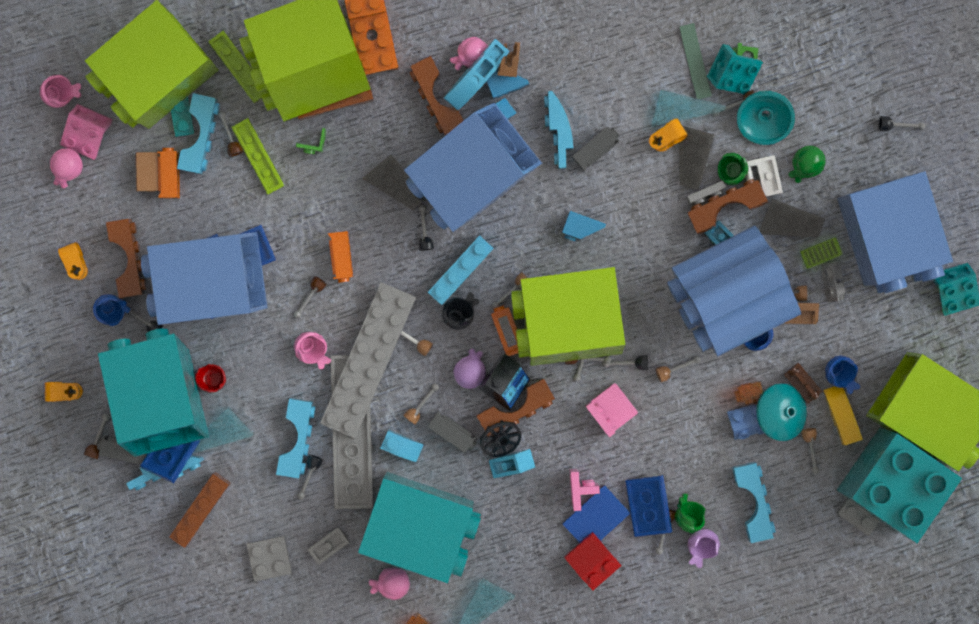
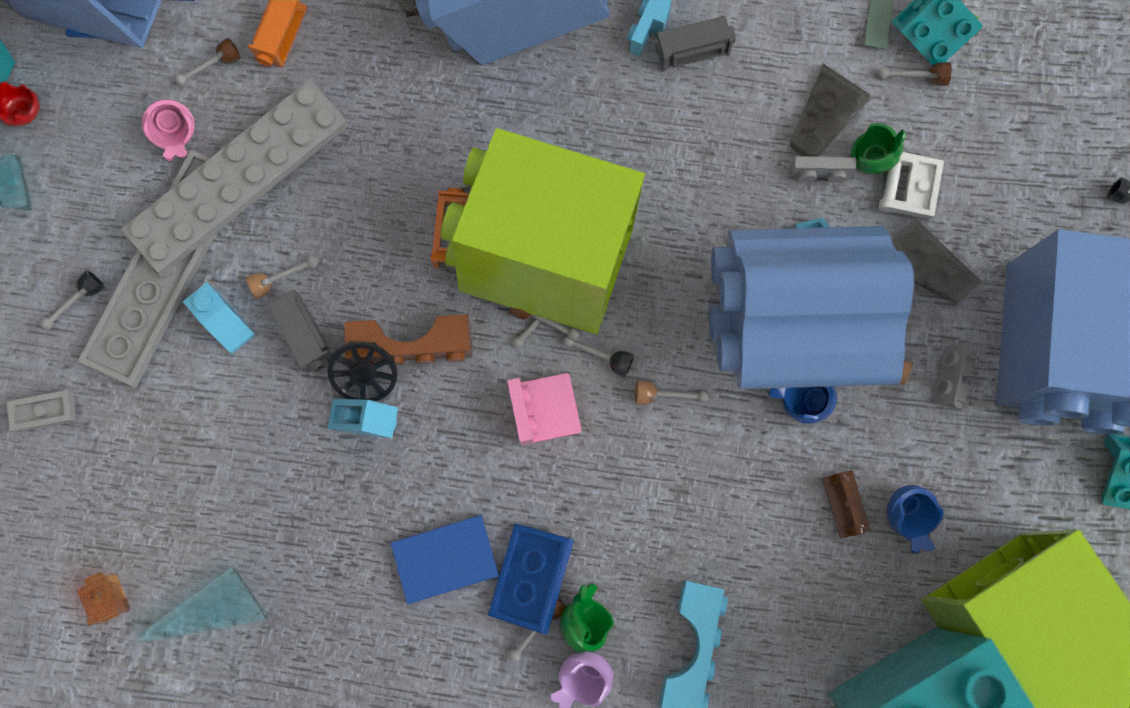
camera: 30 degrees right, 10 degrees down
medium azure arch [276,398,316,479] -> none
teal brick [358,472,481,584] -> none
bright pink hat [368,567,410,600] -> none
medium nougat hinge [401,331,433,356] -> none
hinge [418,204,434,251] -> none
medium azure brick [428,235,494,305] -> none
black hat [442,292,479,330] -> none
lavender hat [453,349,486,389] -> none
black slope [479,354,530,411] -> none
dark azure slope [562,211,606,242] -> none
red slope [564,532,622,591] -> none
bright pink bracket [569,469,600,511] -> none
light orange piece [649,119,688,152] -> none
clear light blue wing [651,90,726,127] -> none
dark orange arch [688,179,769,235] -> none
medium blue bracket [727,404,764,440] -> none
clear orange brick [734,381,763,404] -> none
teal dish [737,91,795,145] -> none
teal dish [756,383,807,441] -> none
medium nougat hinge [785,303,819,324] -> none
green hat [788,145,826,183] -> none
clear neon green tile [800,237,843,269] -> none
hinge [801,428,819,474] -> none
yellow slope [823,386,863,446] -> none

